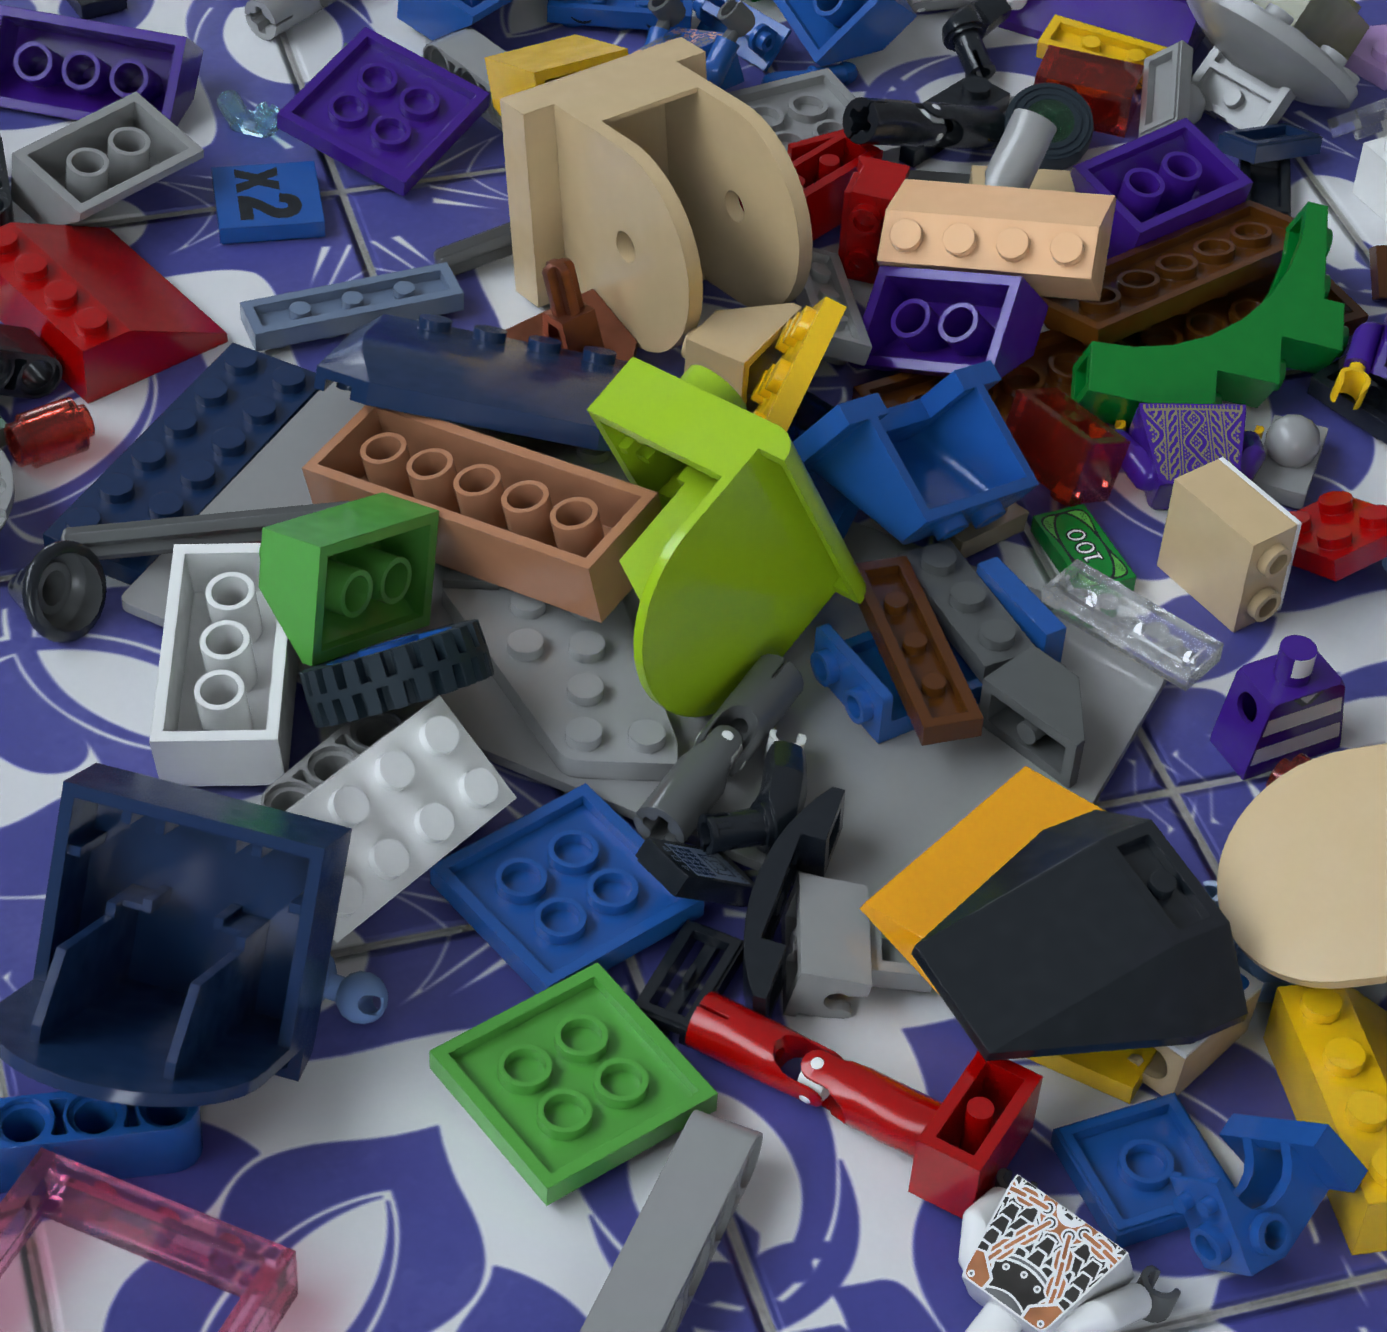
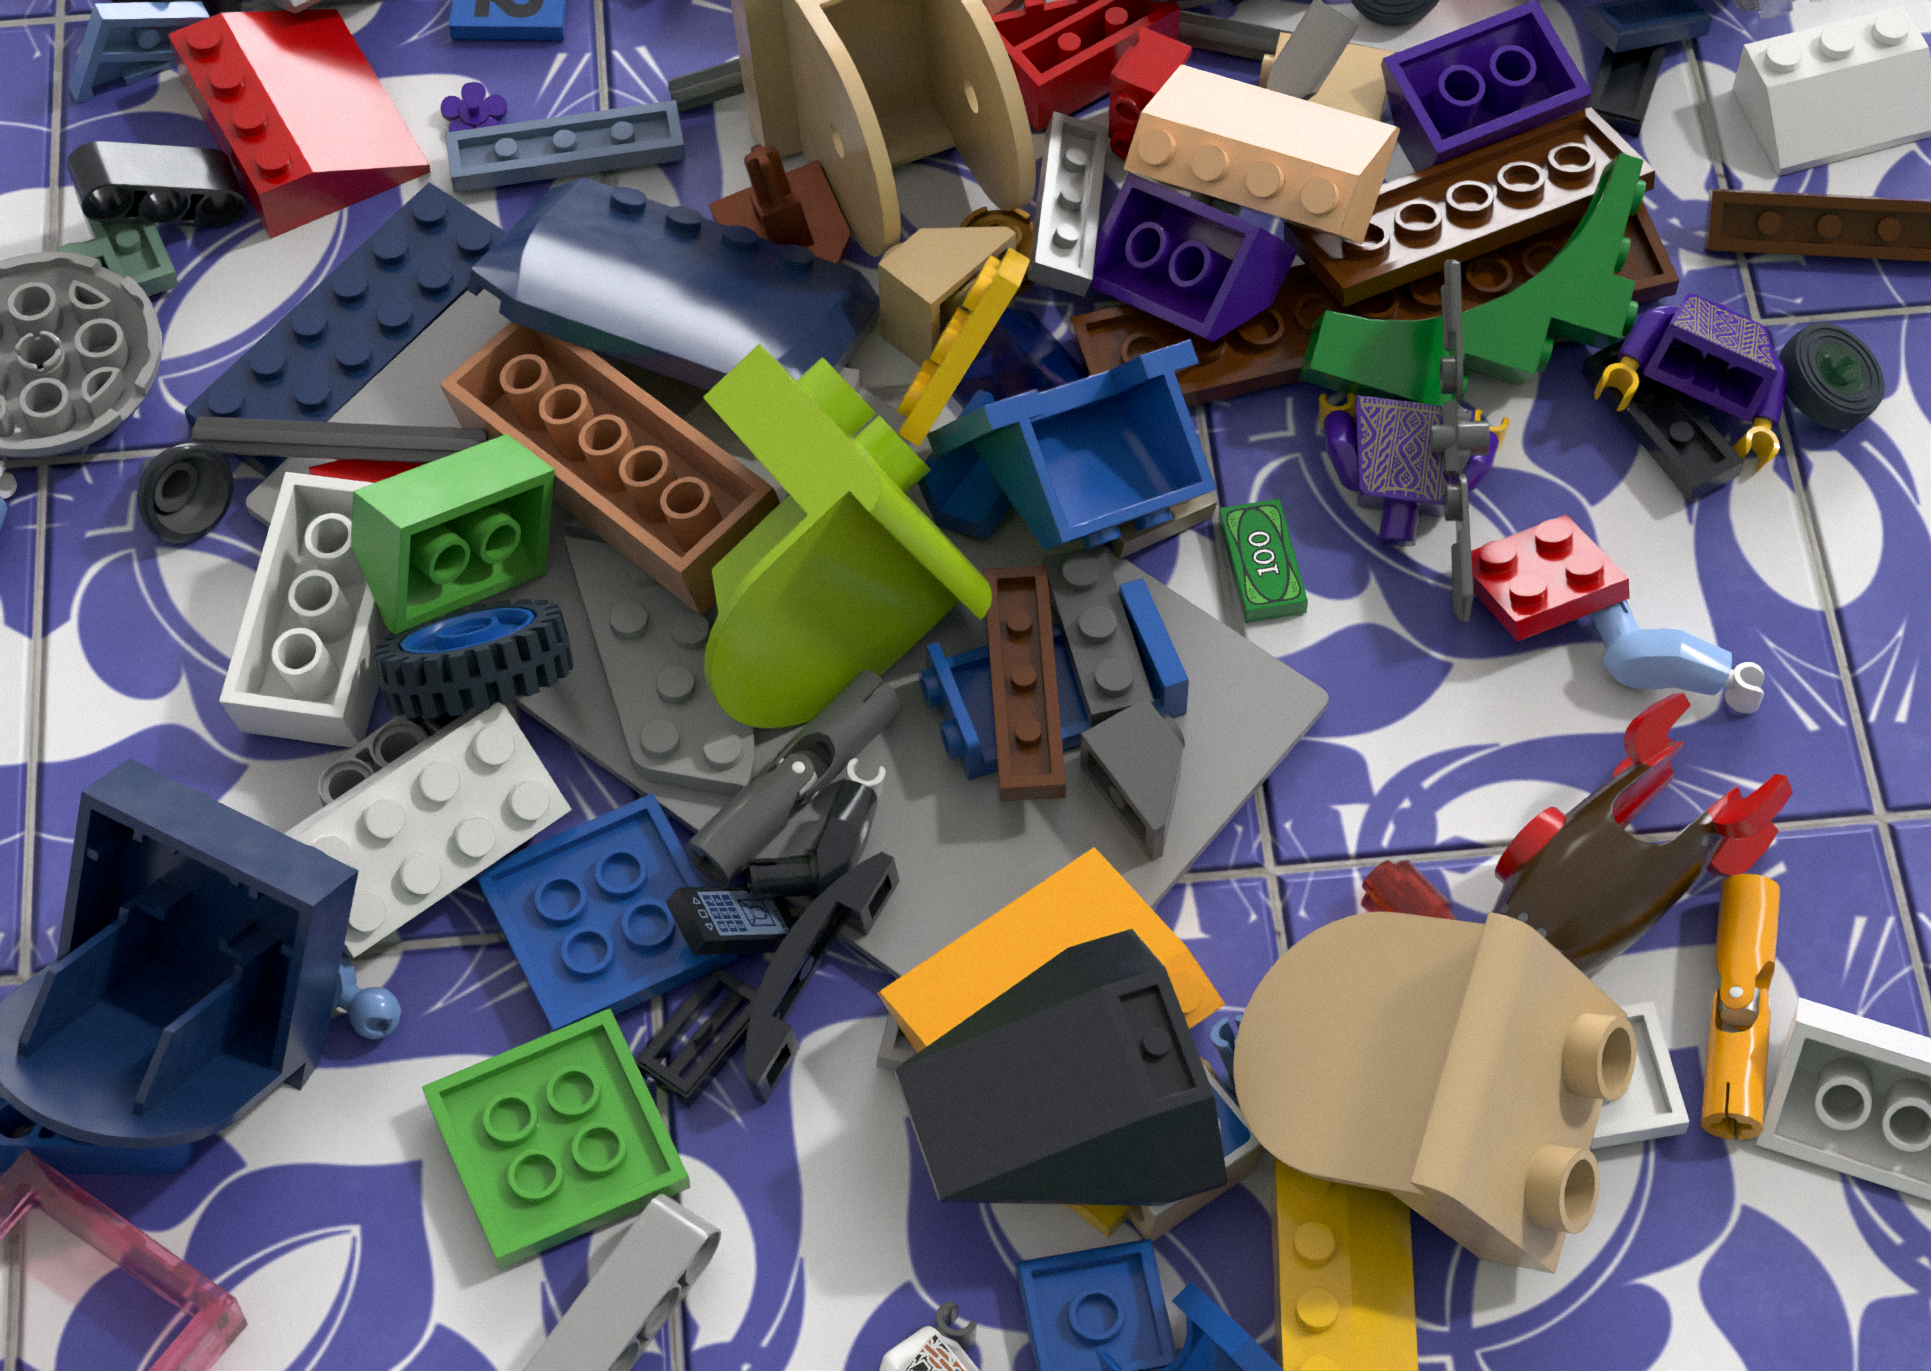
camera: 15 degrees right, 15 degrees up
clear red brick [4,397,95,468] -> none
red piece [685,991,942,1158] -> none
light grey hinge [781,873,873,1019] -> none
red brick [908,1051,1043,1219] -> none
clear red brick [1005,388,1131,507] -> none
clear plate [1040,559,1224,691] -> none
tan piece [1157,457,1302,633] -> none
dark purple torso [1210,635,1345,780] -> none
light grey tile [1252,414,1328,509] -> none
none -> dark purple plant [440,82,507,132]
none -> dark grey piece [1430,259,1490,621]

